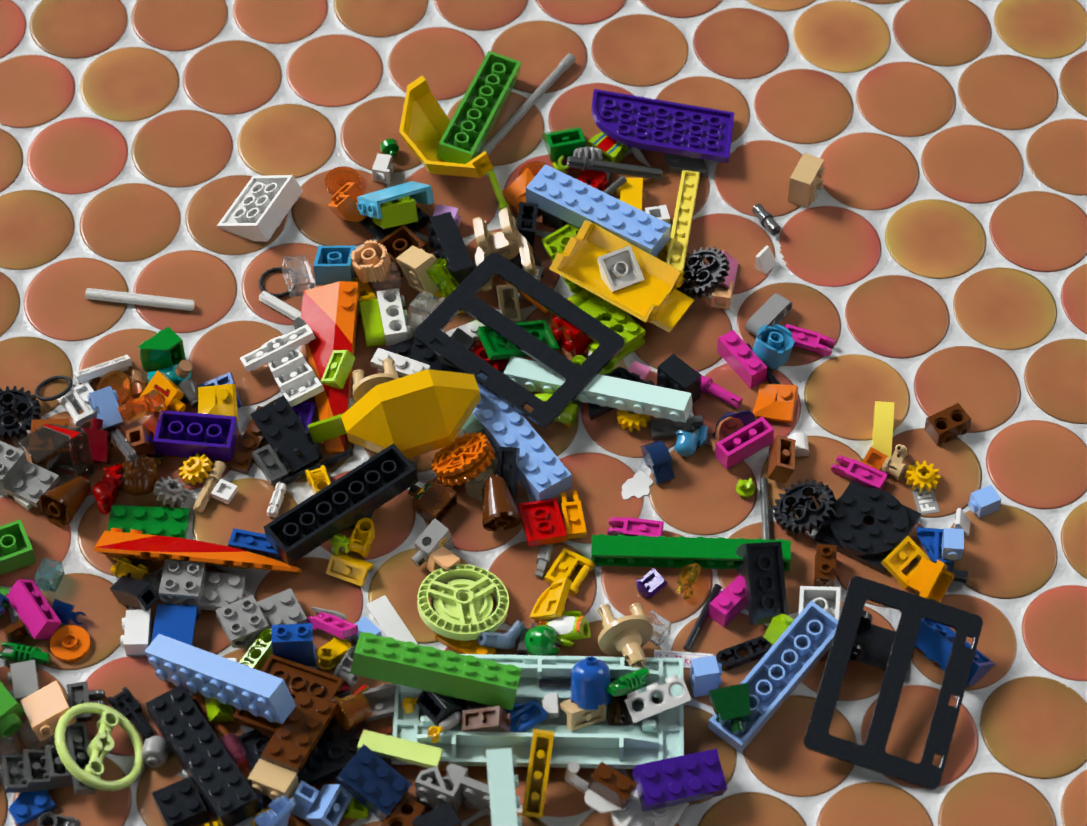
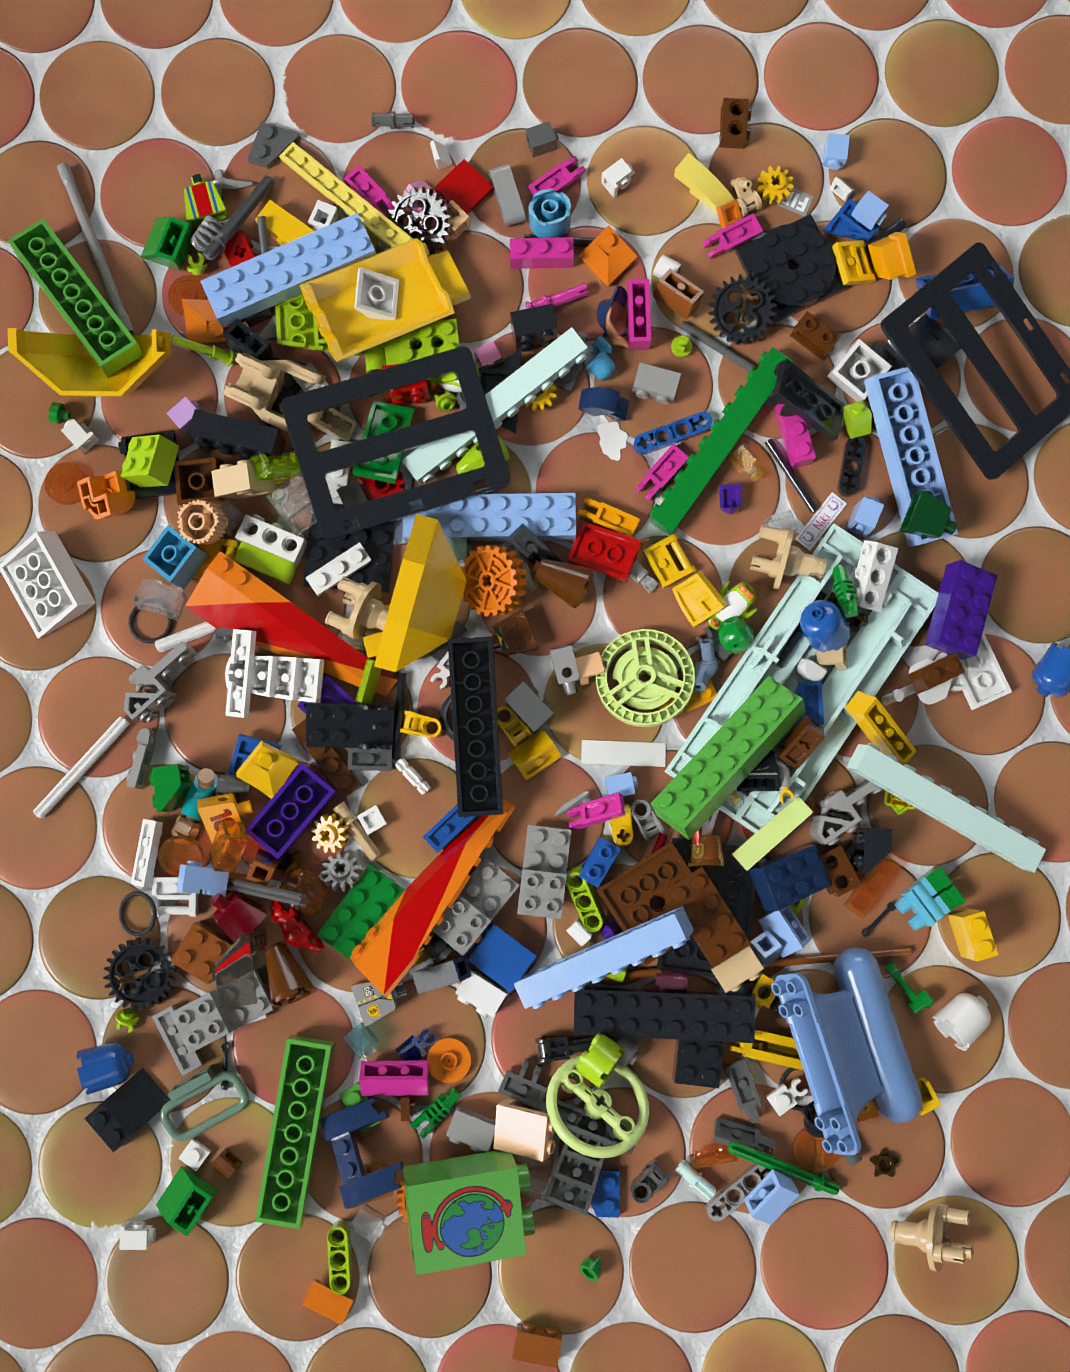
camera: 55 degrees left, 30 degrees up
lime slope [321,350,355,389] -> none
lime plate [330,534,350,555] -> none
medium azure panel [357,181,434,219] -> none
dark purple plate [591,89,734,163] -> none
tan brick [788,153,826,208] -> none
none -> light grey piece [124,641,198,723]
none -> light grey hinge [127,727,157,789]
none -> dark pink hinge [344,165,395,216]
none -> light grey torso [351,981,407,1027]
none -> red tile [435,159,493,215]
none -> dark grey brick [504,681,554,735]
none -> dark grey brick [526,121,559,157]
none -> lime brick [575,1033,626,1088]
none -> white brick [601,158,635,198]
none -> light grey brick [632,363,681,405]
none -> blue beam [633,412,712,455]

